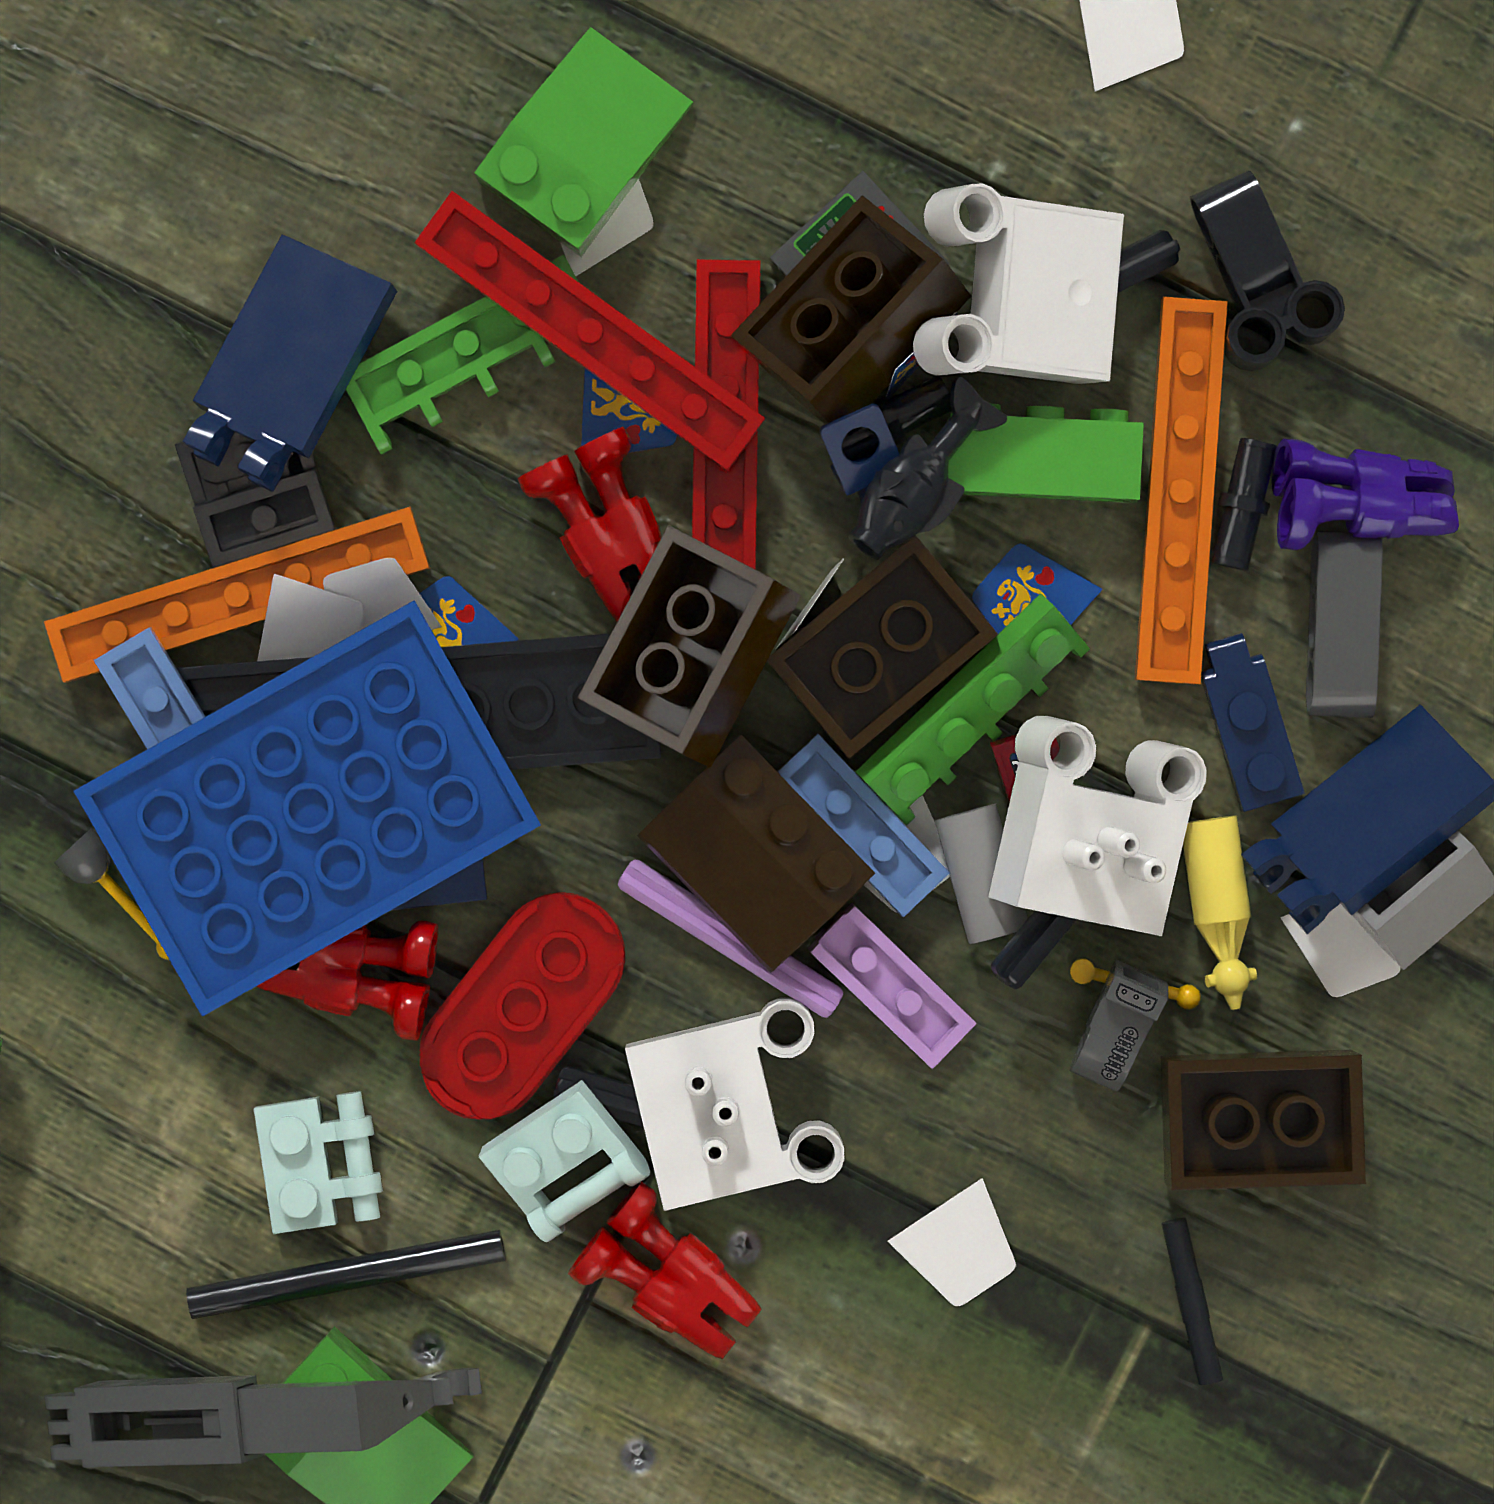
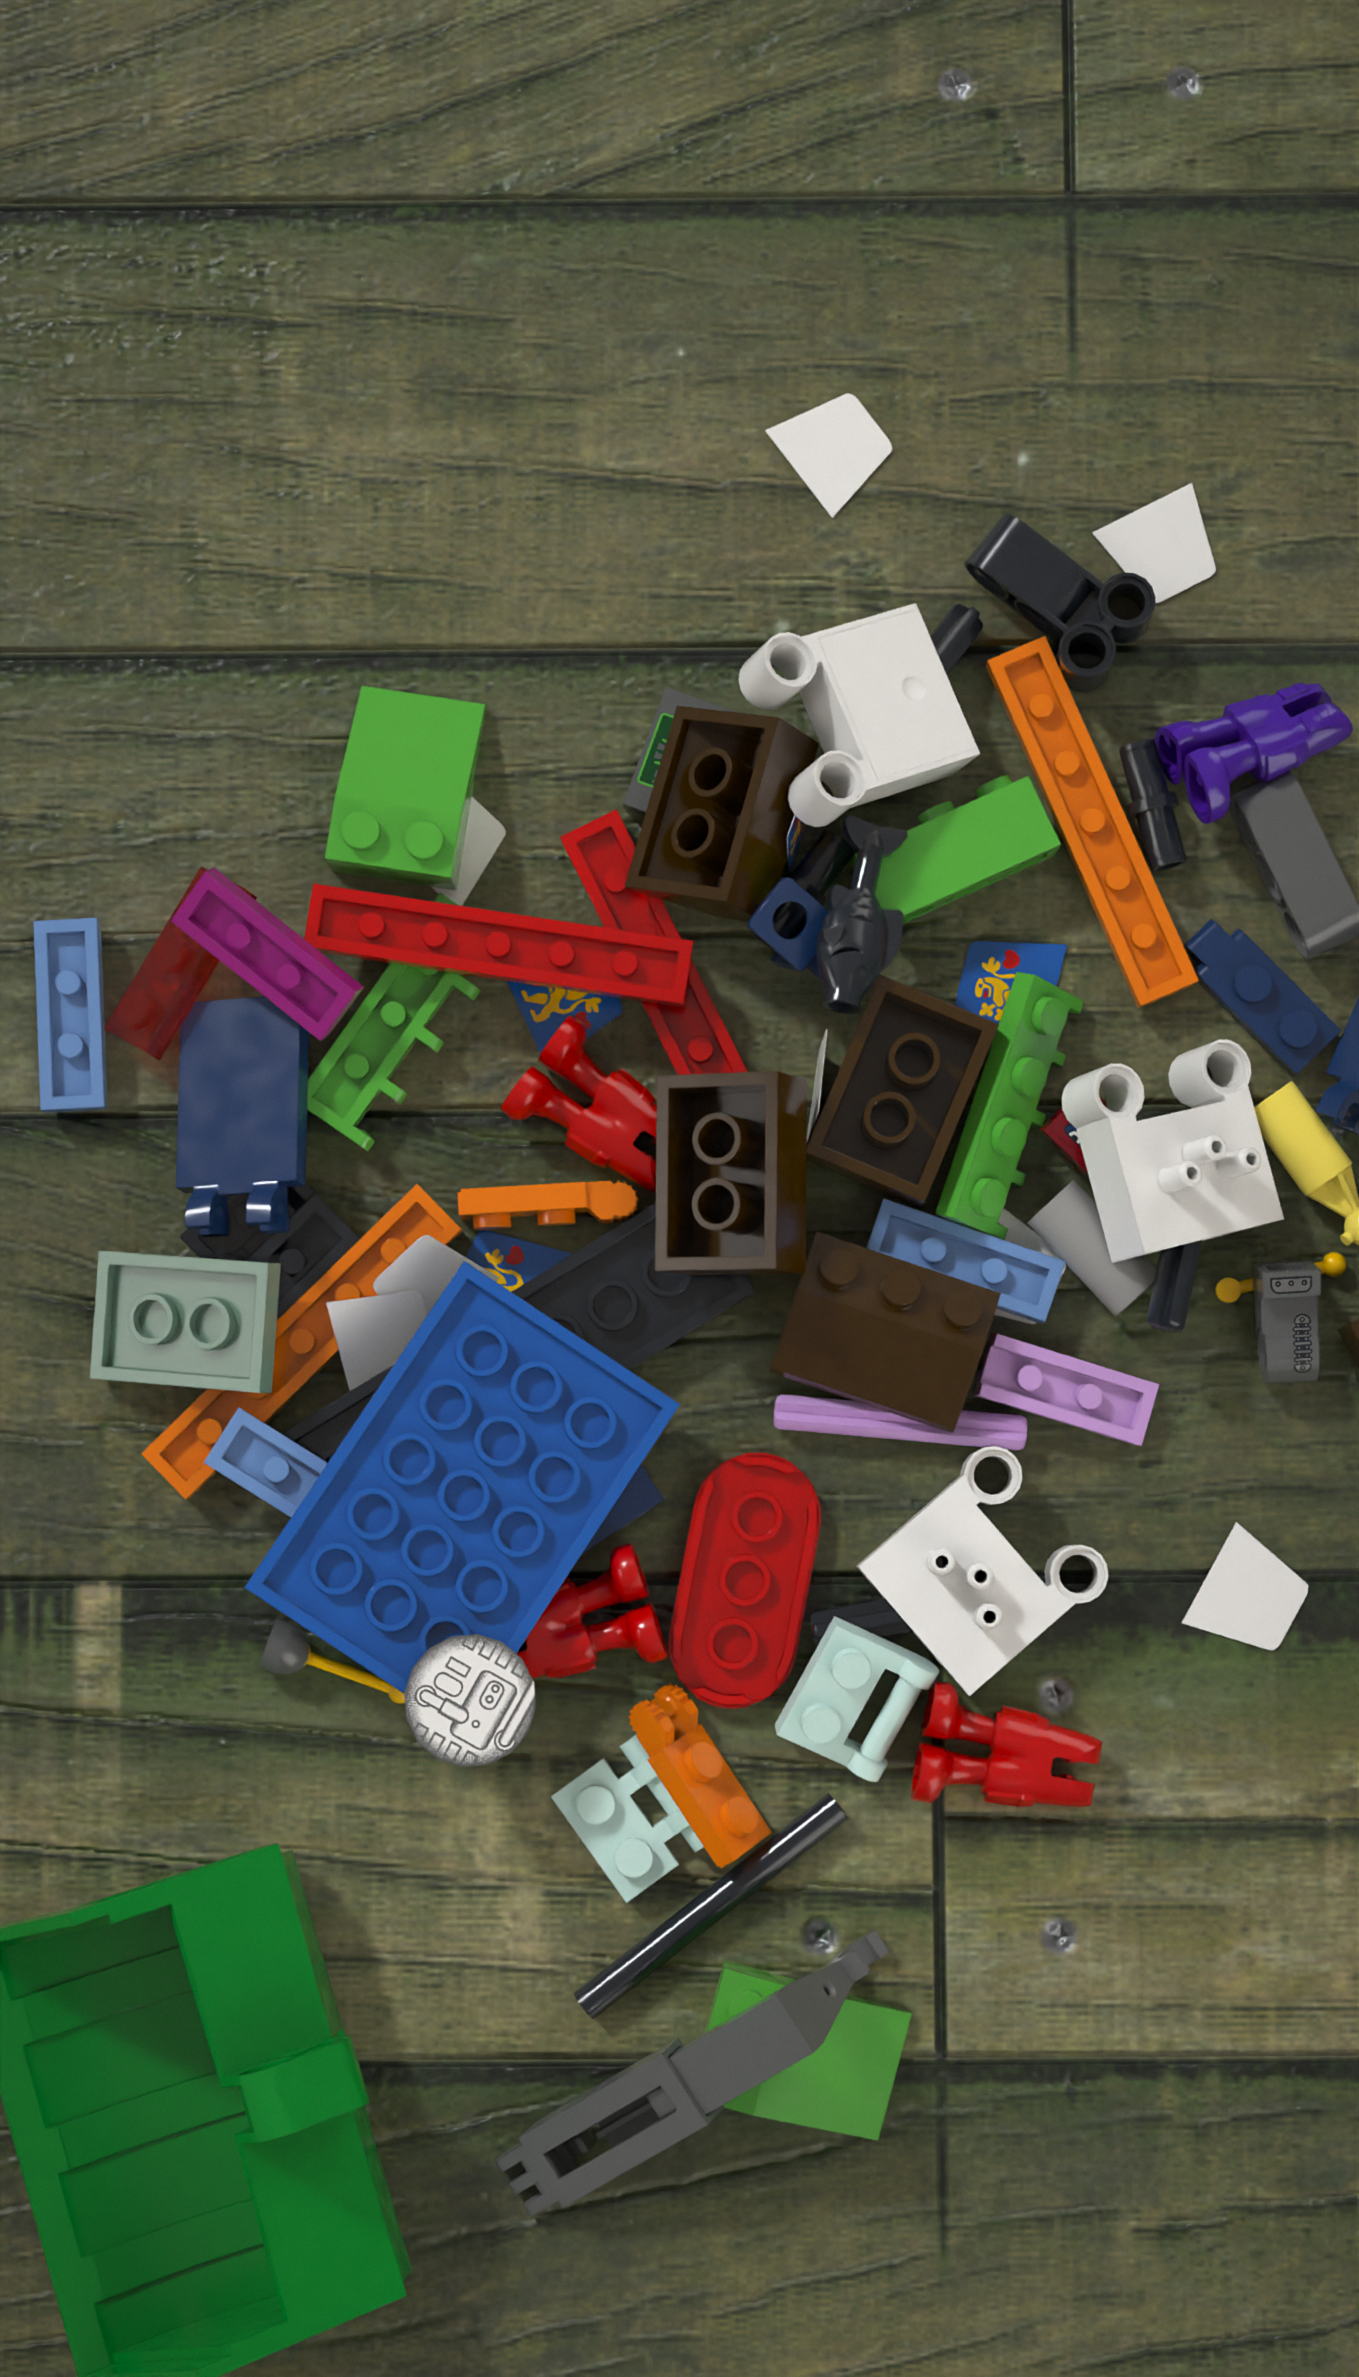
camera: 20 degrees left, 5 degrees down
none -> medium blue plate [33,918,108,1113]
none -> sand green plate [90,1251,281,1393]
none -> clear red plate [104,866,257,1061]
none -> magenta plate [171,867,364,1041]
none -> tile [404,1634,536,1767]
none -> orange hinge [457,1180,638,1230]
none -> orange hinge [628,1683,772,1868]
none -> white sticker [1092,483,1216,603]

